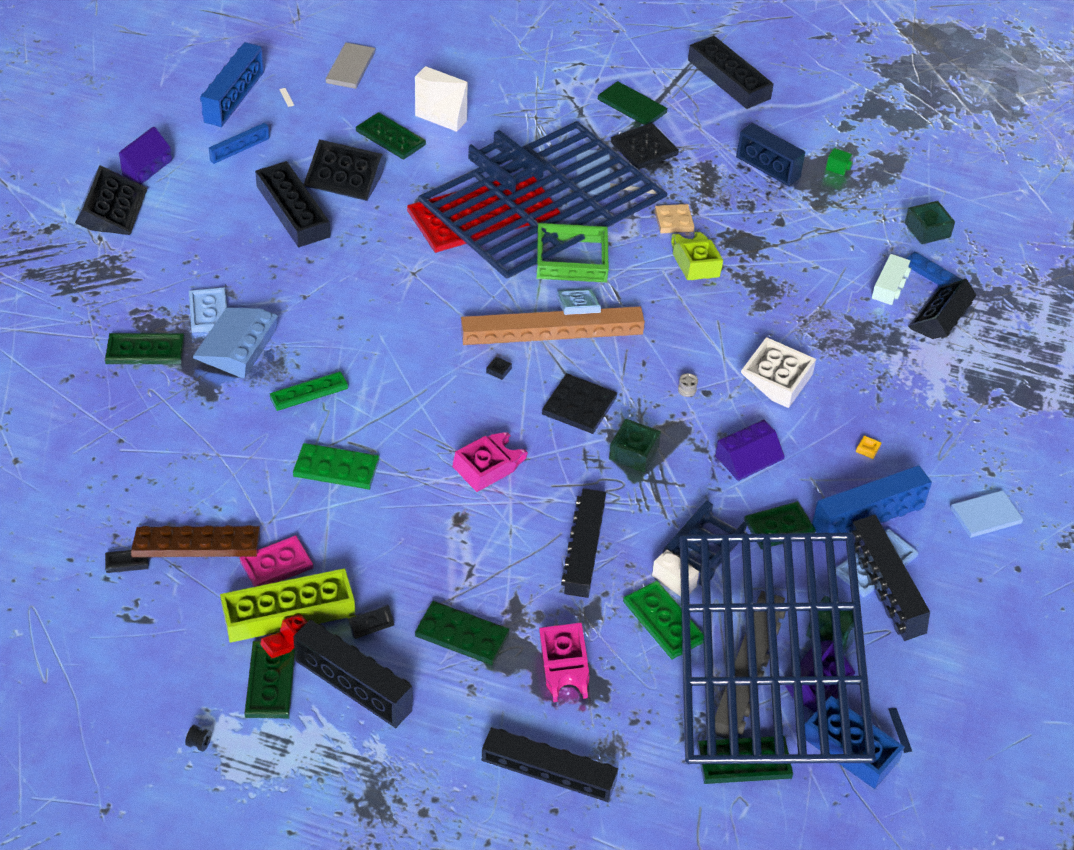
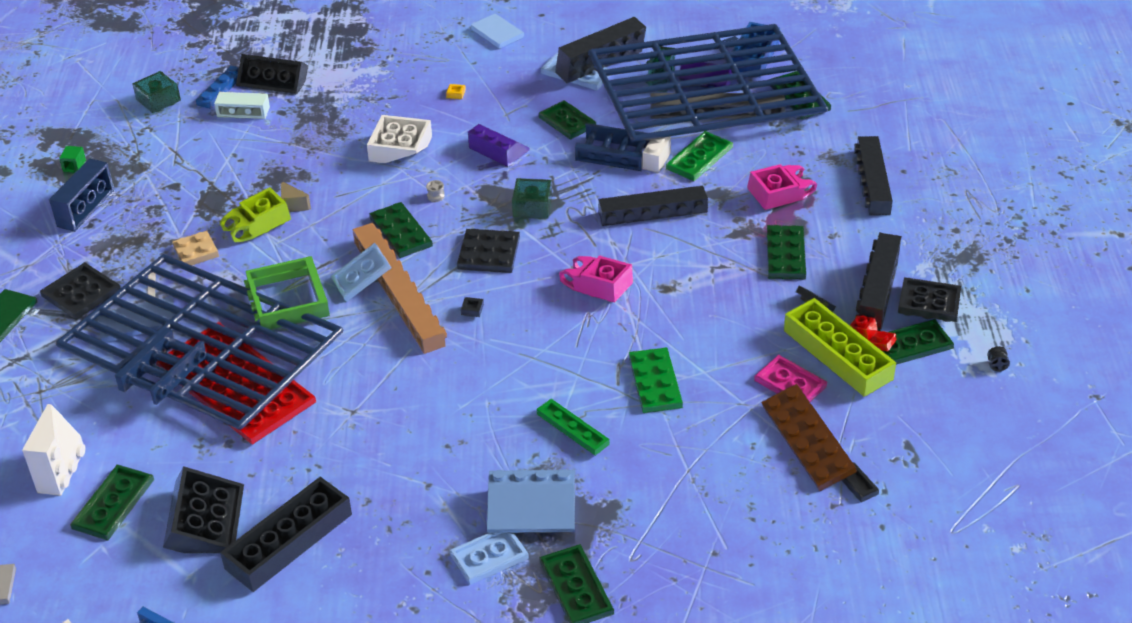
camera: 105 degrees left, 5 degrees down
blue brick [812,465,932,543] -> none
none -> dark tan slope [281,182,311,212]
none -> dark green plate [369,202,433,258]
none -> black plate [898,277,961,322]

